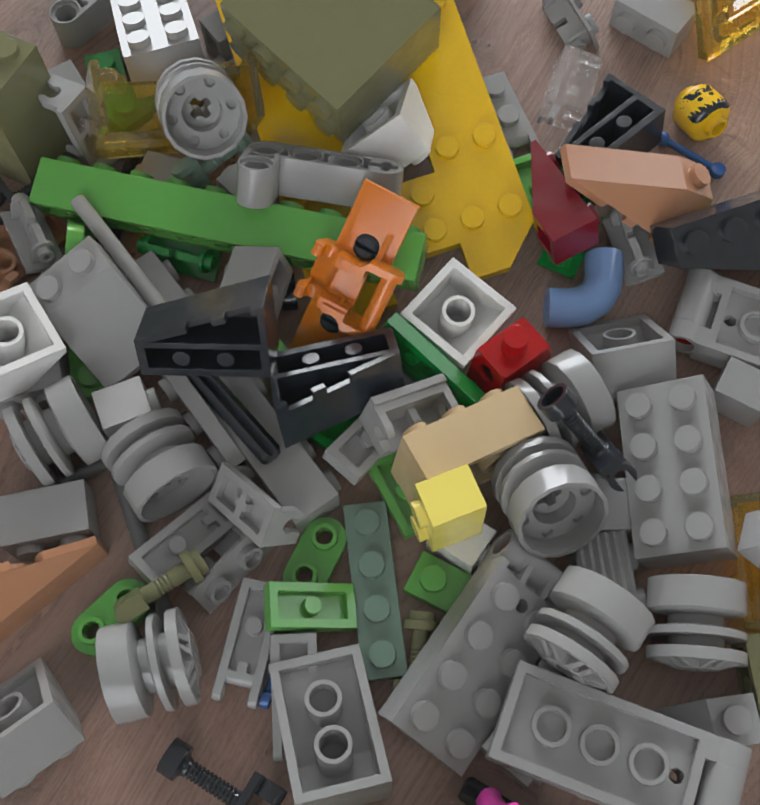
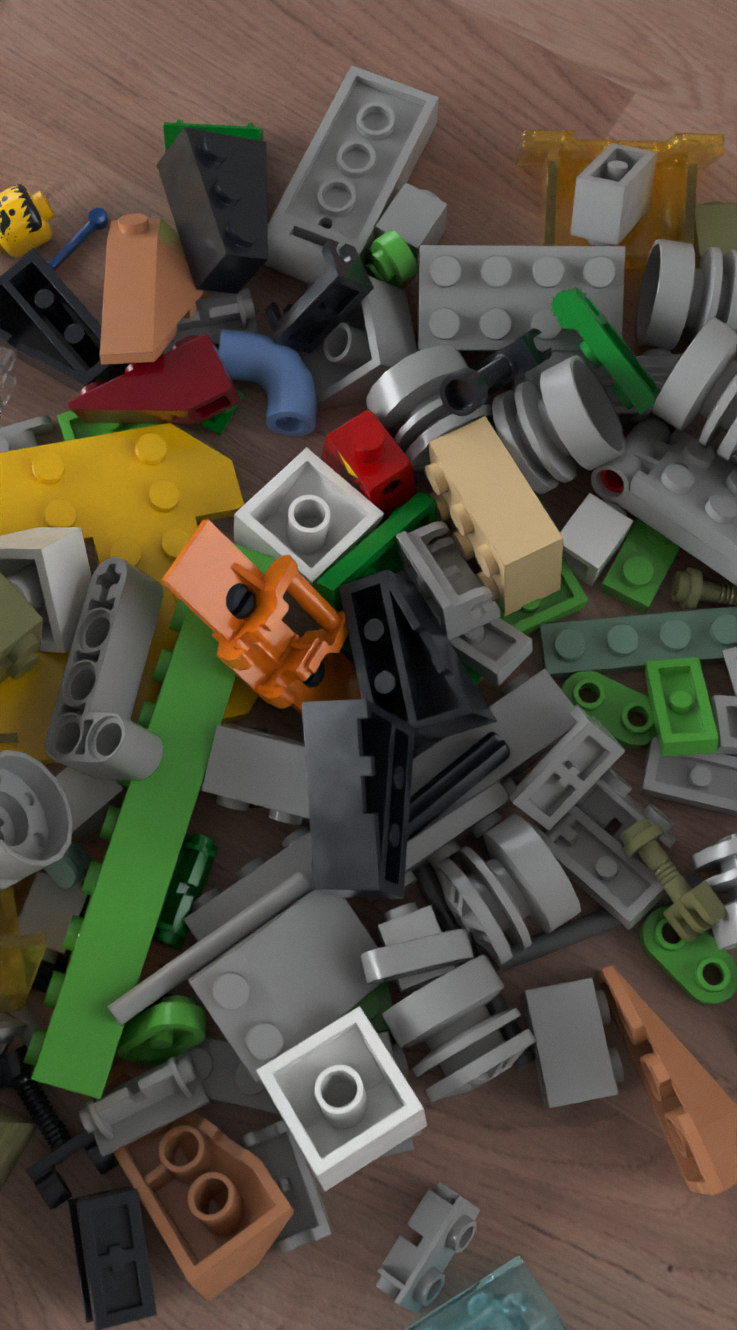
camera: 90 degrees left, 5 degrees up
light yellow brick [410,464,487,552] -> none
none -> black hinge [266,240,374,354]
none -> light grey beam [360,929,474,985]
none -> bright green plate [365,229,419,289]
none -> green hinge [550,287,661,415]

